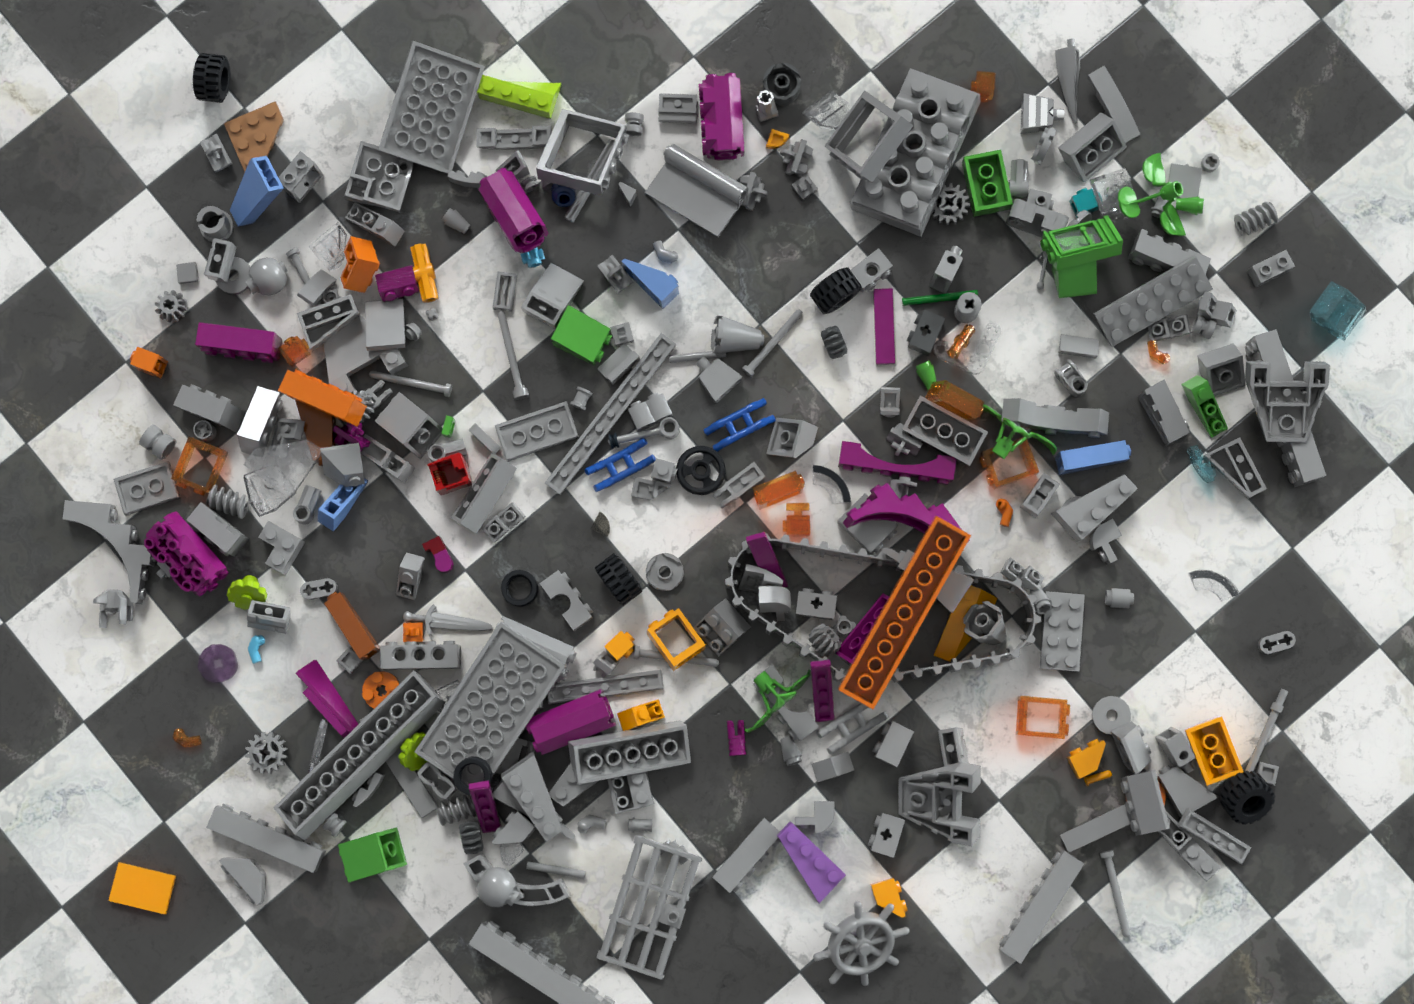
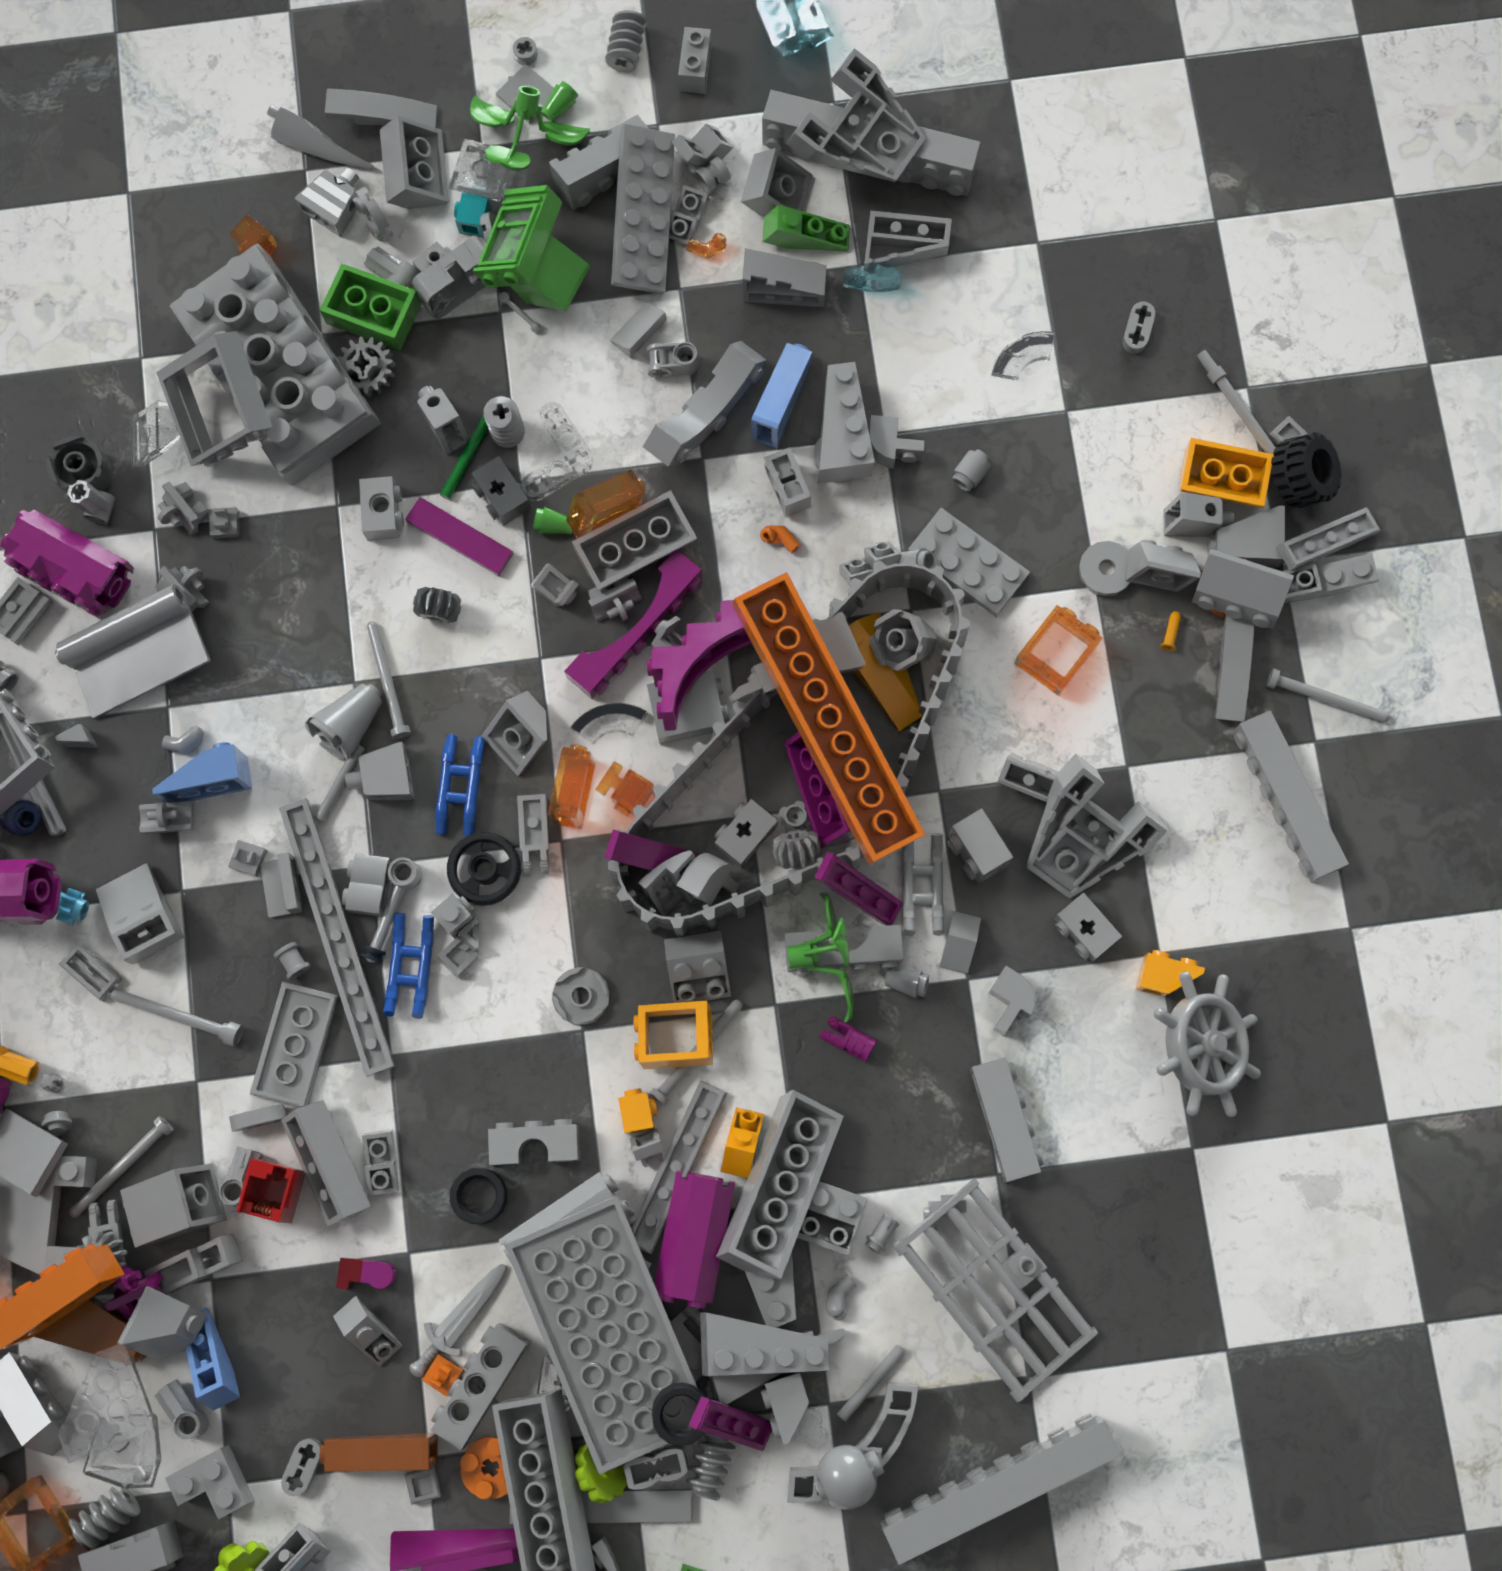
camera: 60 degrees left, 5 degrees down
light grey plate [269,418,305,458] -> none
bright green tile [441,415,456,438] -> none
dark grey gear [459,821,484,854] -> none
bright green slope [551,305,613,366] -> none
clear smoke tile [591,512,610,537] -> none
black tyre [595,553,642,606] -> none
light orange tile [766,129,790,149] -> none
medium lavender wing [777,821,846,903] -> none
black tyre [810,267,862,314] -> none
clear orange pin [947,324,976,359] -> none
bright green plant [975,404,1057,460] -> none
clear orange window [979,437,1039,489] -> none
light orange slope [1066,739,1106,779] -> none
light grey pin [1151,196,1169,218] -> none

